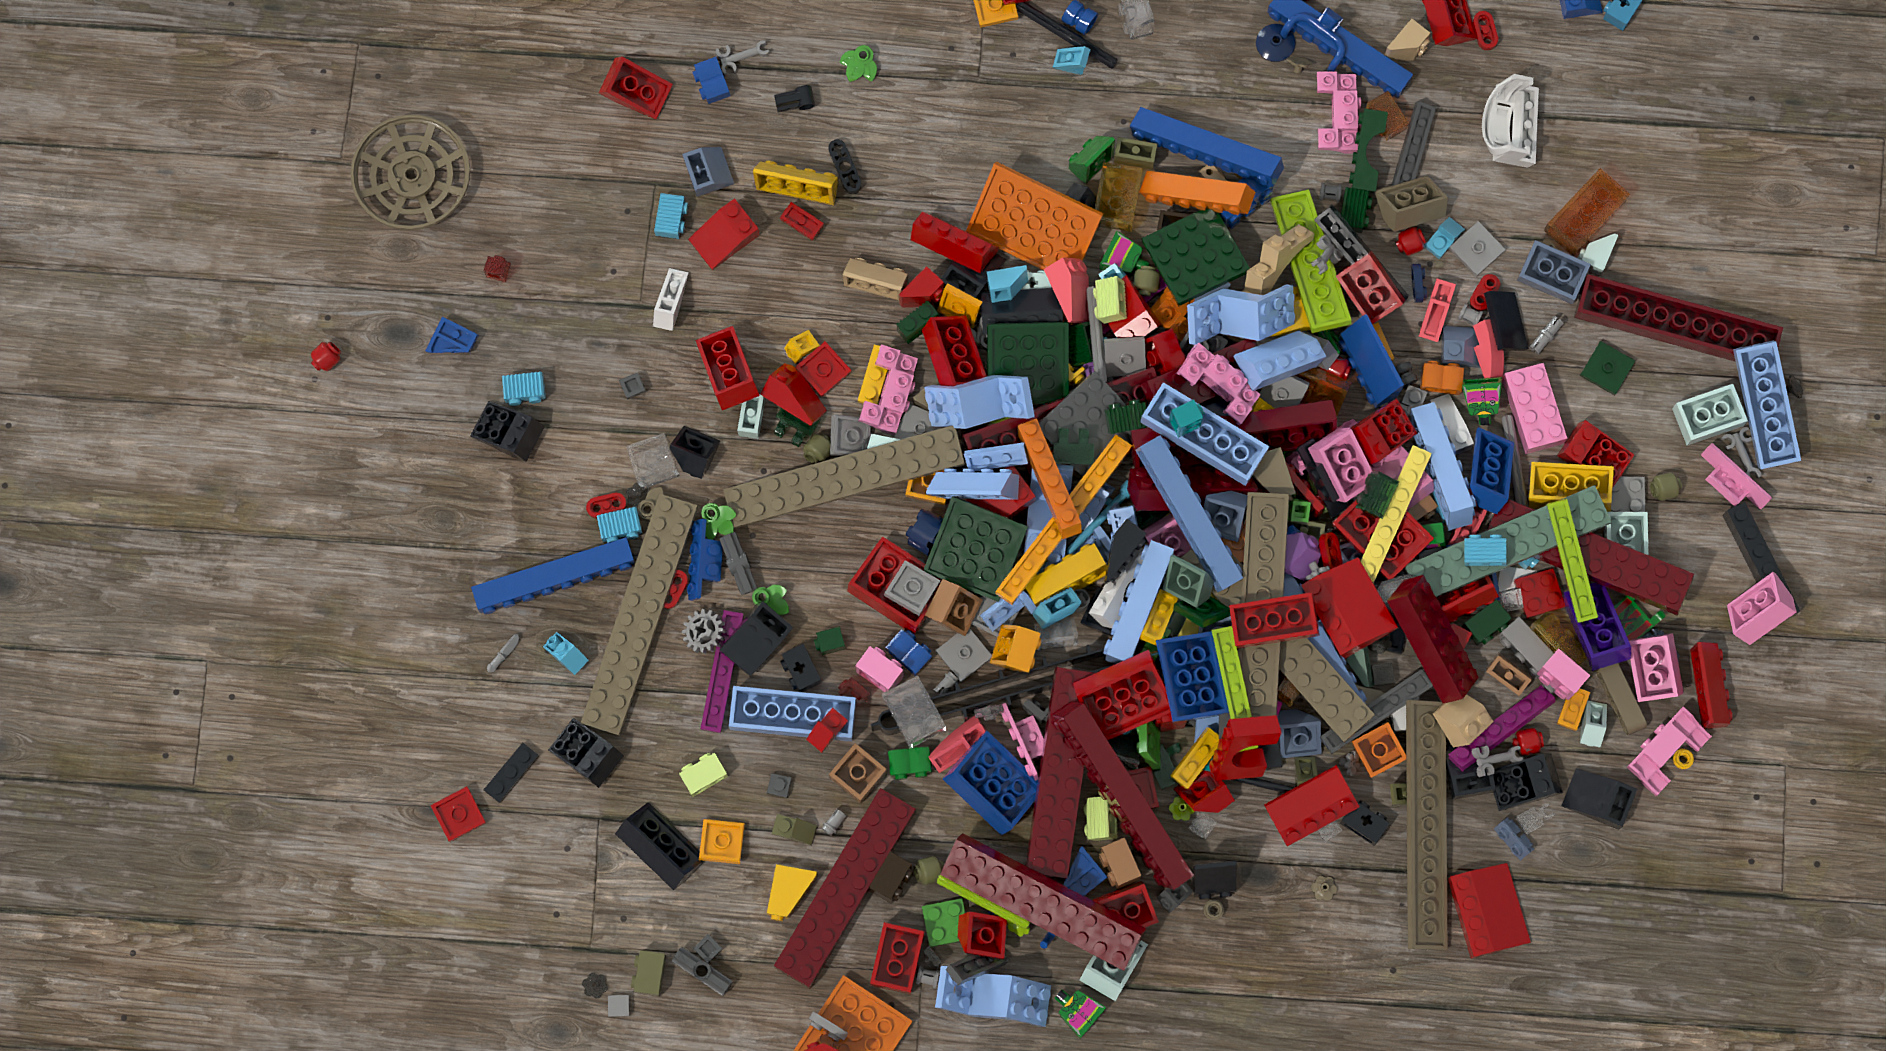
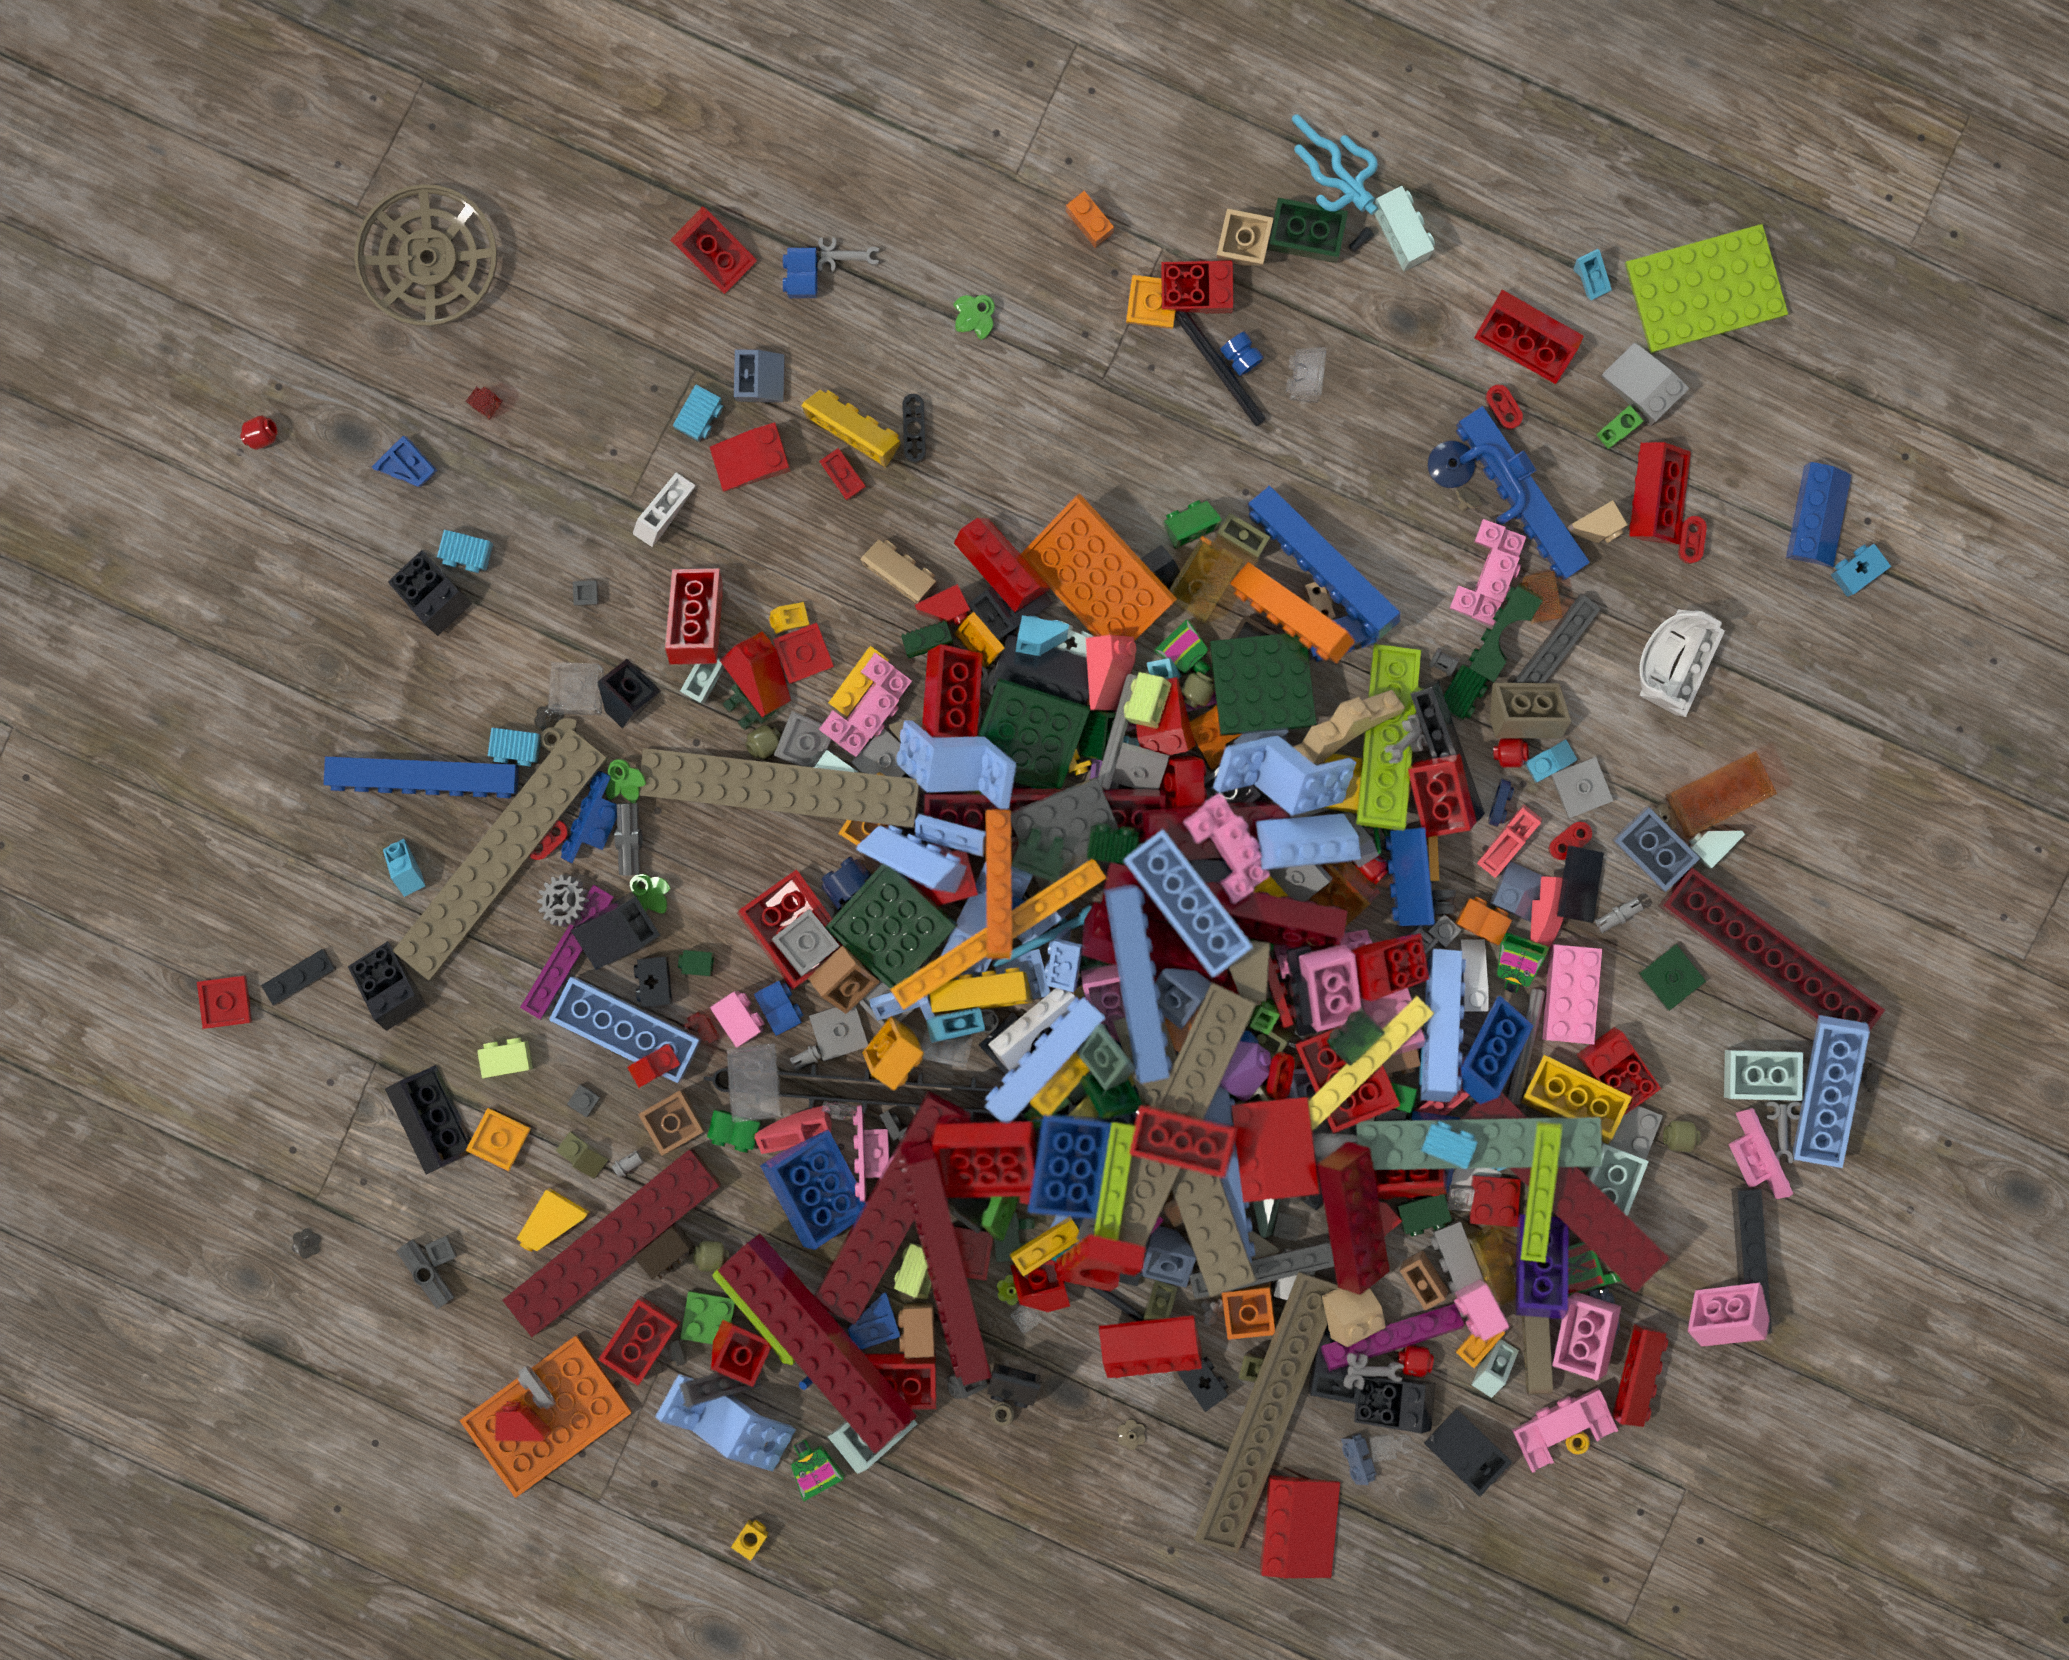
camera: 20 degrees right, 10 degrees up
light grey piece [487,634,519,673] -> none
red plate [586,493,627,519] -> none
light grey tile [608,995,630,1017] -> none
olive brick [631,950,666,997] -> none
black piece [774,85,815,113] -> none
light grey bush [916,966,940,989] -> none
medium azure slope [1053,46,1090,75] -> none
black slope [1104,519,1147,584] -> none
teal brick [1169,400,1204,438] -> none
light grey plant [1306,561,1330,581] -> none
light grey bush [1457,303,1483,326] -> none

